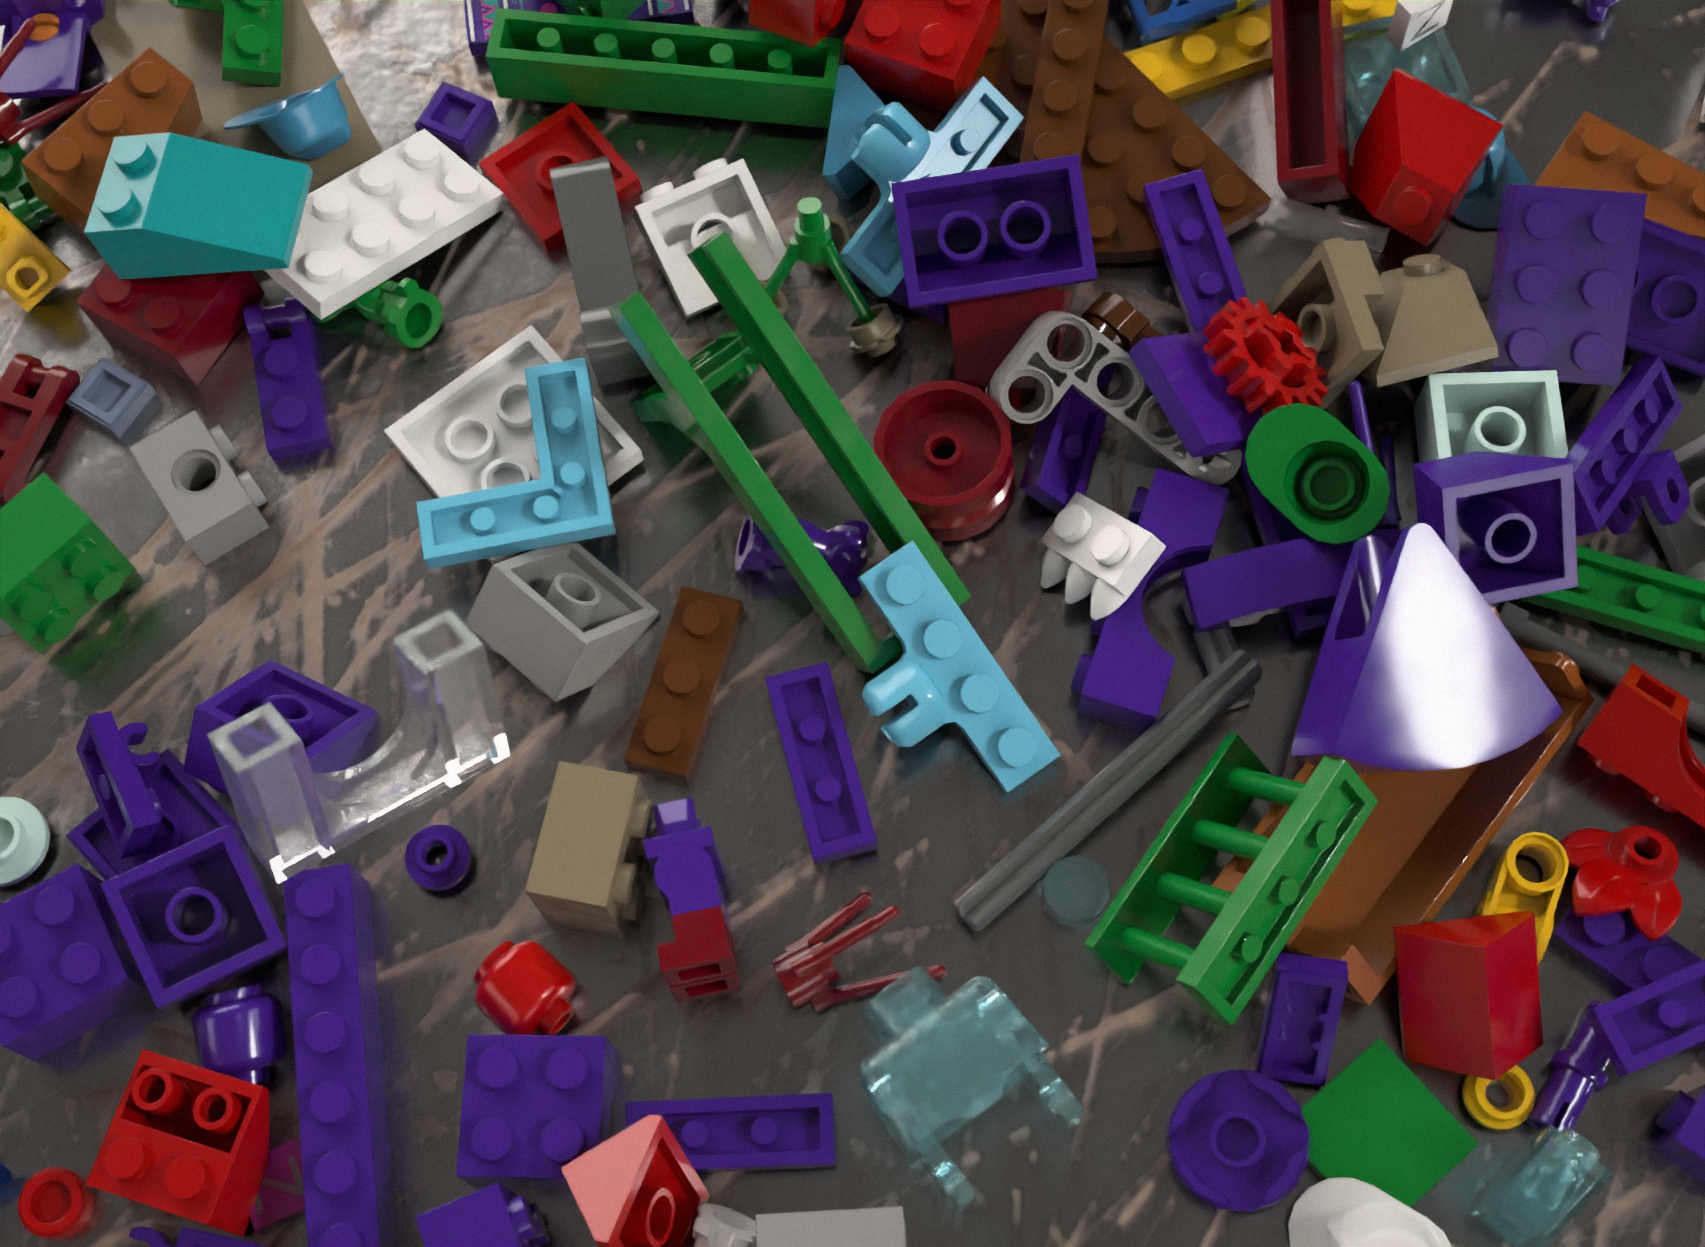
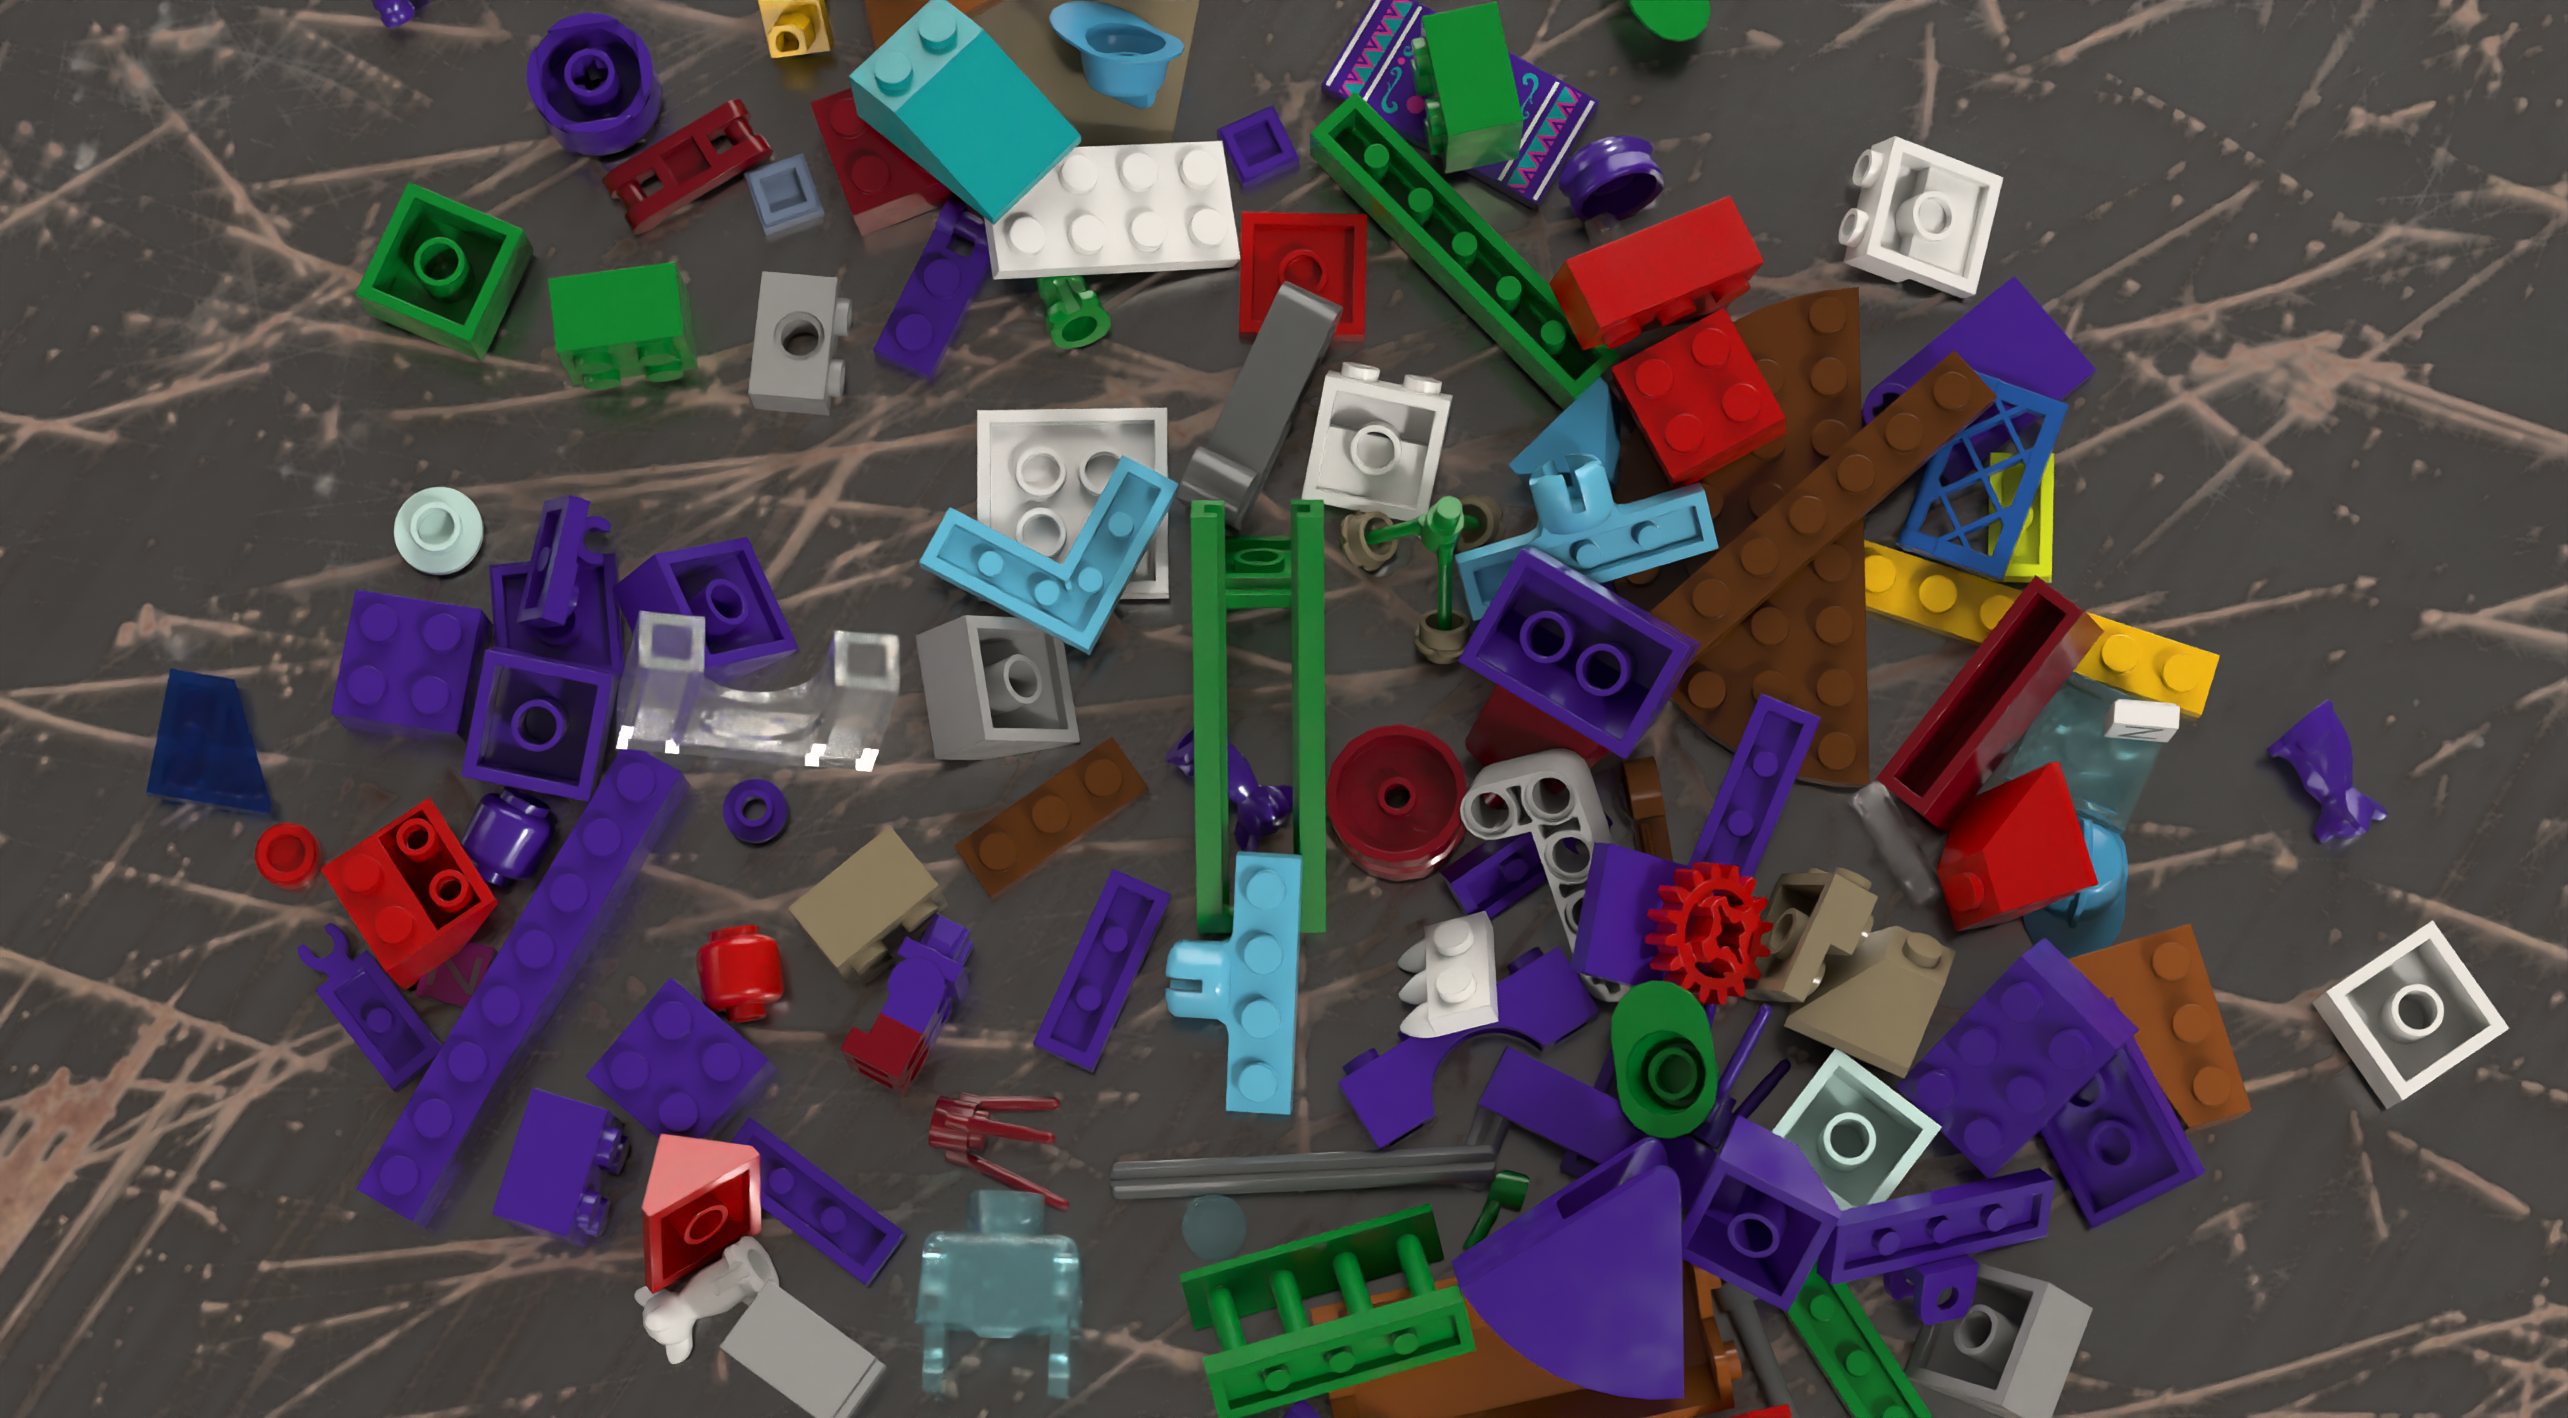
camera: 35 degrees right, 10 degrees up
none -> green hand [1463,1169,1529,1249]

